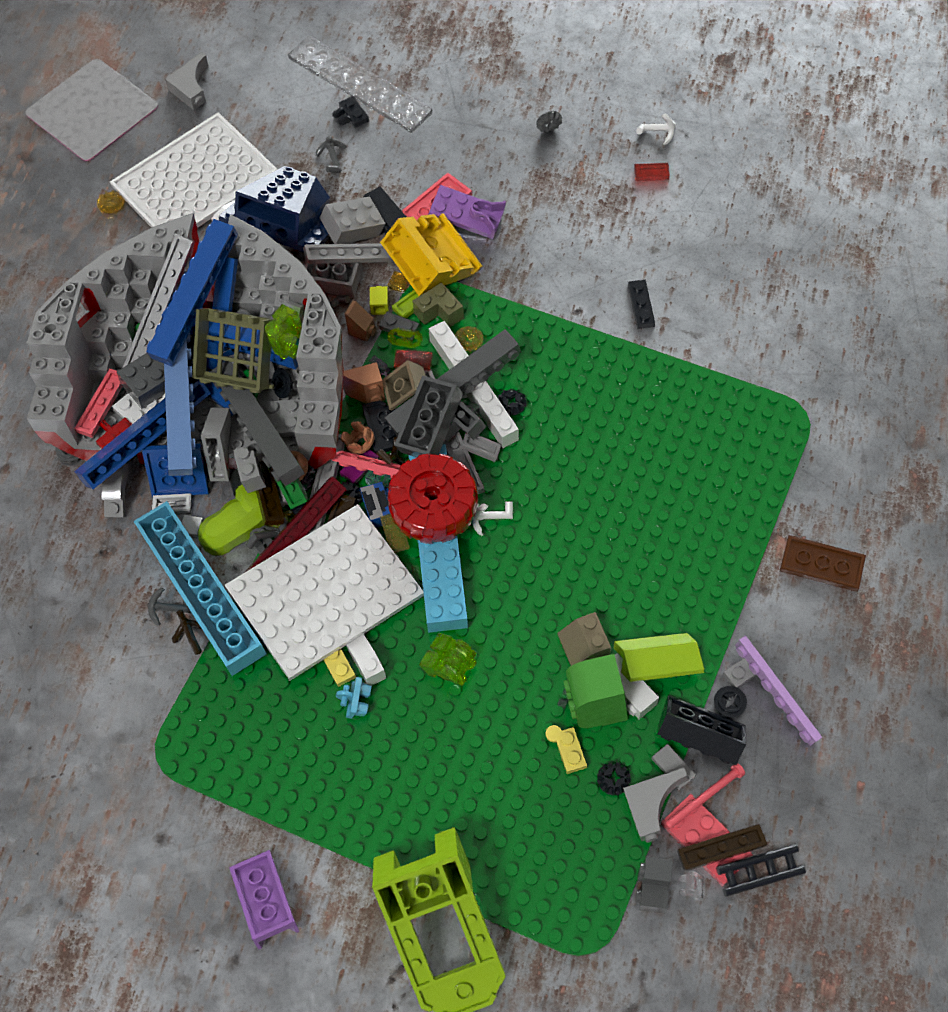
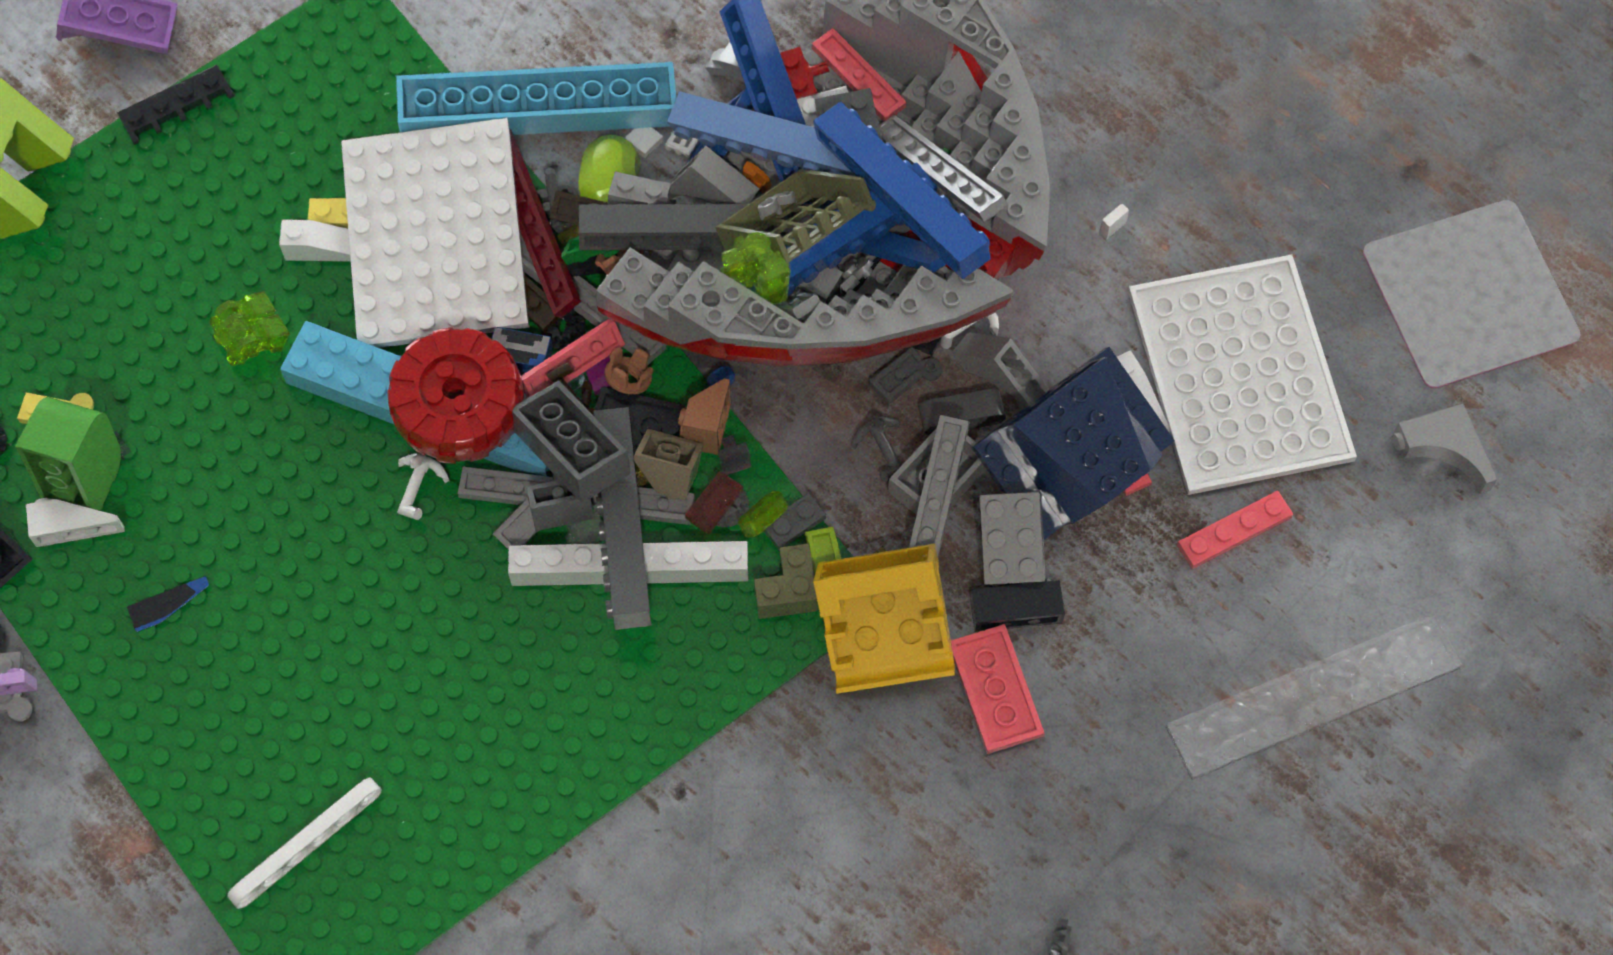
camera: 115 degrees right, 5 degrees up
clear yellow gear [97,190,124,214] -> none
dark grey piece [147,588,191,626] -> none
dark brown piece [172,610,202,655] -> none
dark grey piece [315,136,346,172] -> none
black hinge [332,96,369,128] -> none
medium azure hips [336,677,371,719] -> none
medium nougat slope [345,300,376,341] -> none
neon yellow brick [370,286,389,315] -> none
medium lavender plate [428,185,506,239] -> none
clear yellow gear [455,326,483,353] -> none
black gear [498,388,526,415] -> none
dark tan slope [557,612,611,666] -> none
lime slope [614,633,704,682] -> none
black plate [628,279,655,329] -> none
reddish brown tile [780,535,866,592] -> none
none -> black hinge [117,65,234,145]
none -> black sticker [127,577,209,632]
none -> white beam [227,778,381,909]
none -> orange tile [742,161,772,193]
none -> light grey piece [757,191,797,220]
none -> coral plate [1177,490,1293,569]

